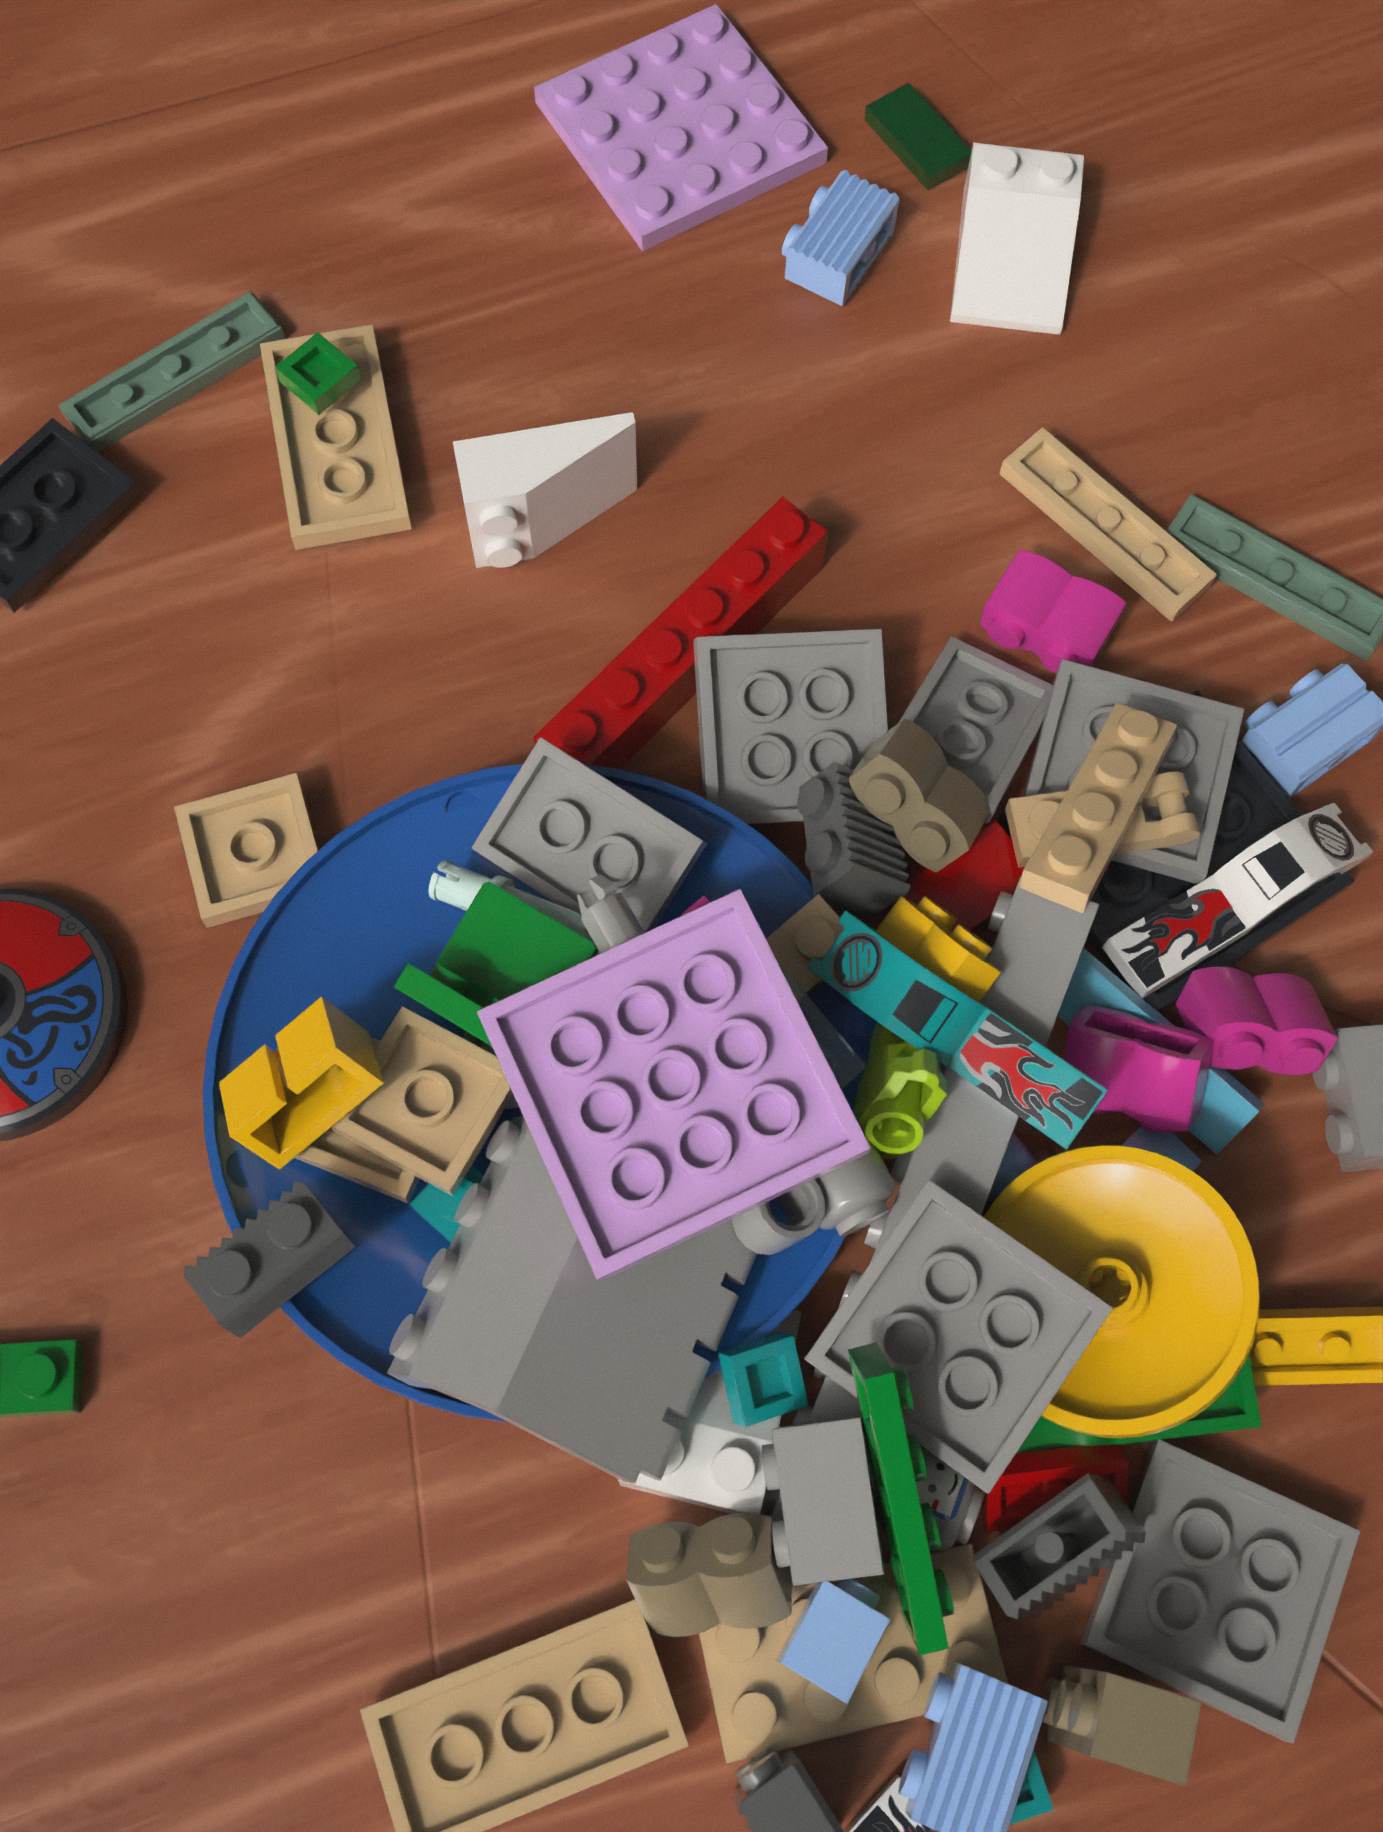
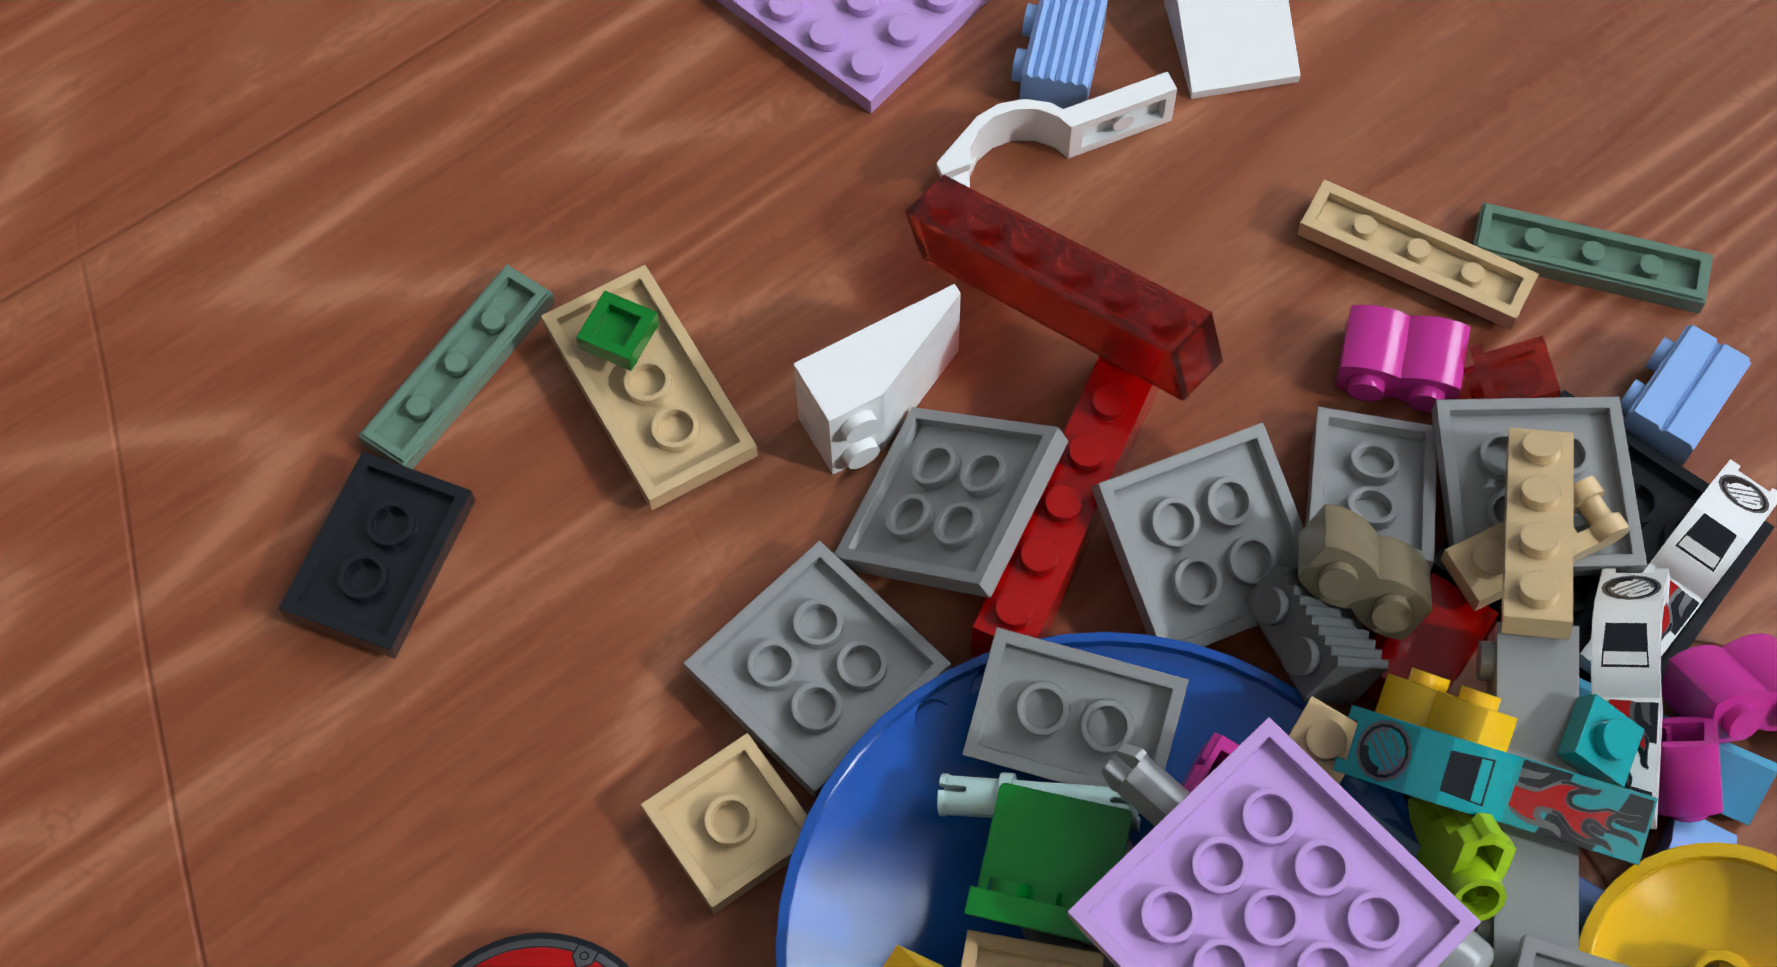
camera: 15 degrees left, 5 degrees down
none -> light grey plate [684,541,951,799]
none -> light grey plate [834,407,1068,598]
none -> clear red brick [905,175,1223,402]
none -> white piece [936,71,1177,205]
none -> clear red bracket [1464,335,1561,399]
none -> teal plate [1556,694,1645,788]
none -> white piece [1591,568,1670,829]

